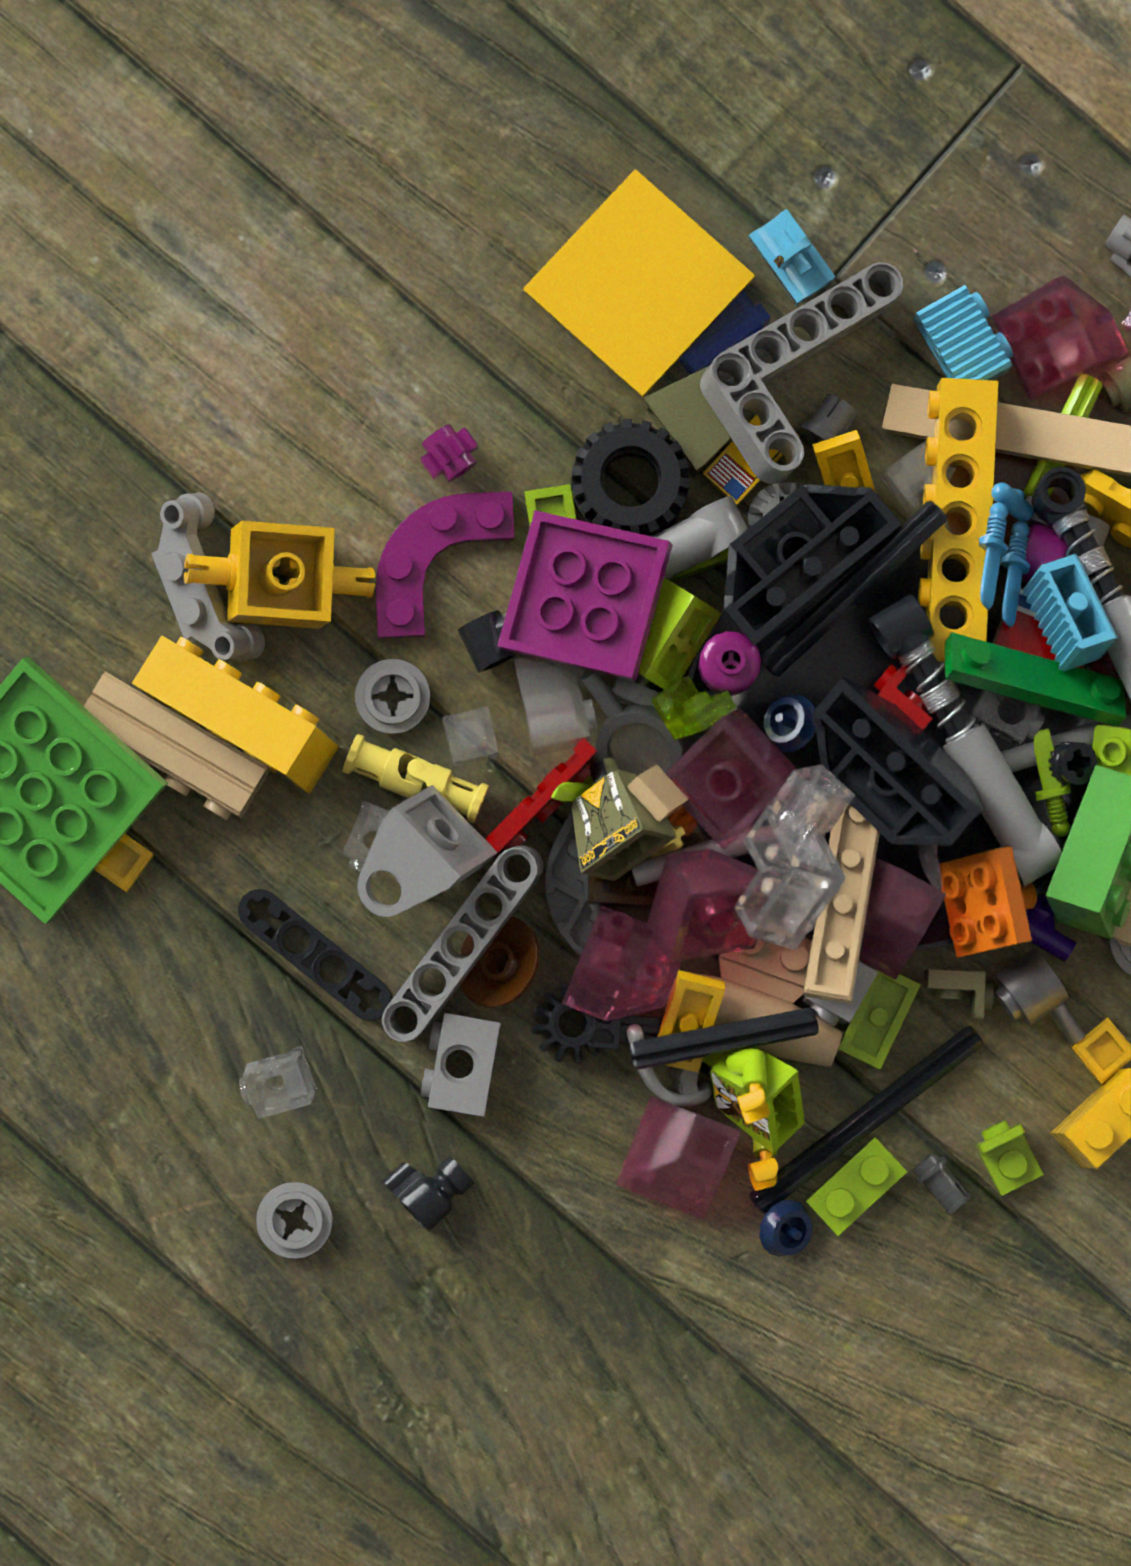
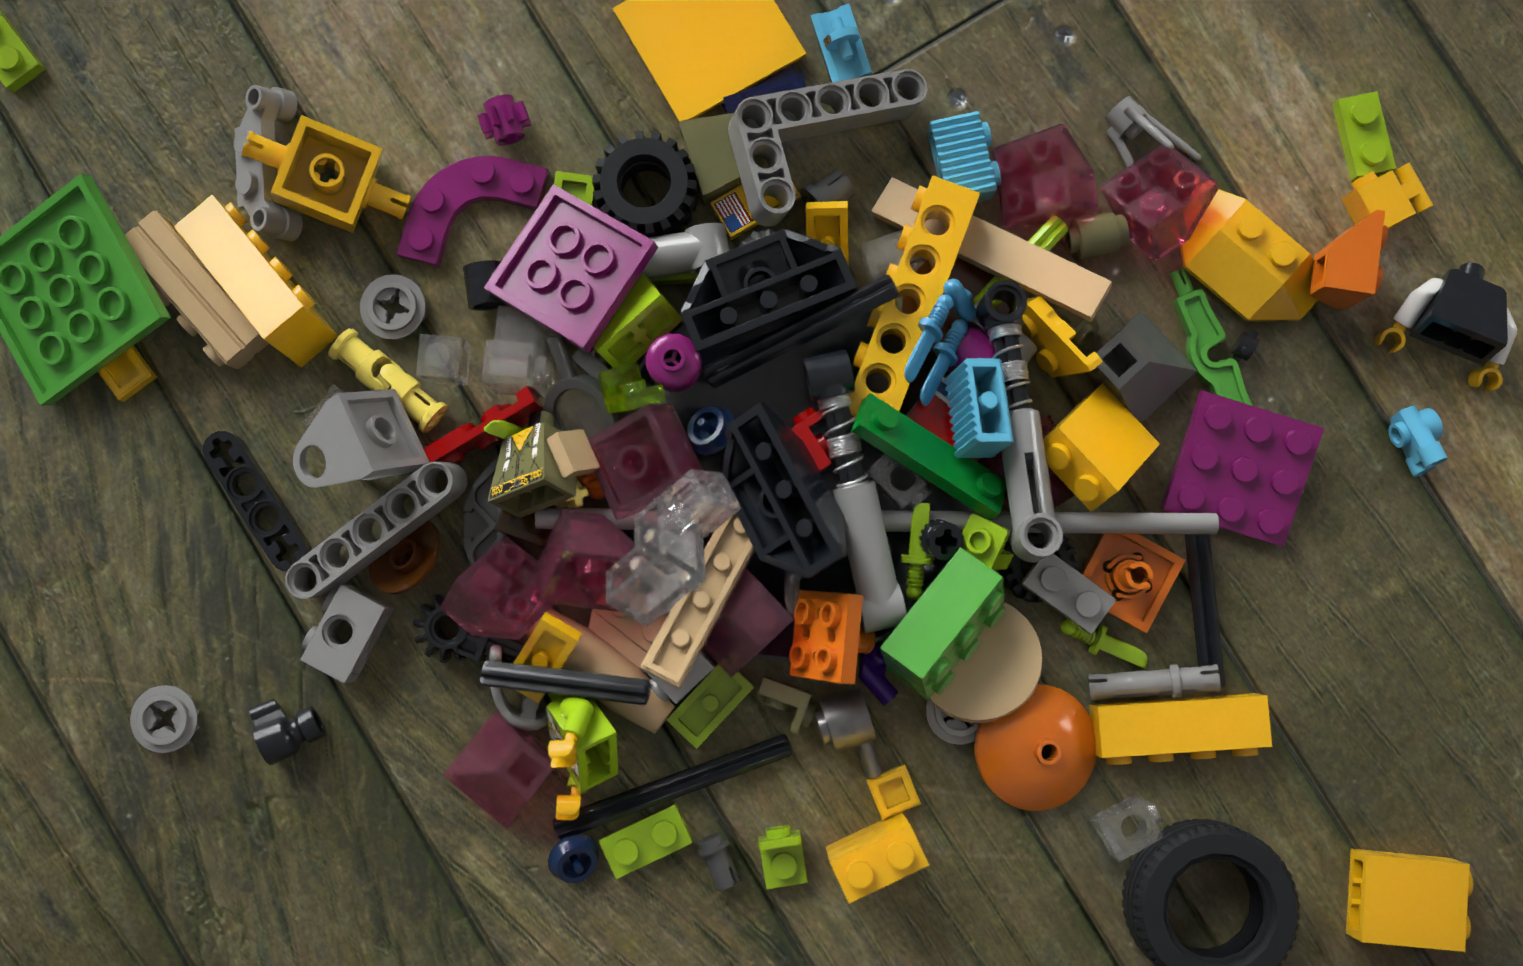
camera: 25 degrees right, 0 degrees up
clear brick [239,1046,317,1119] -> none

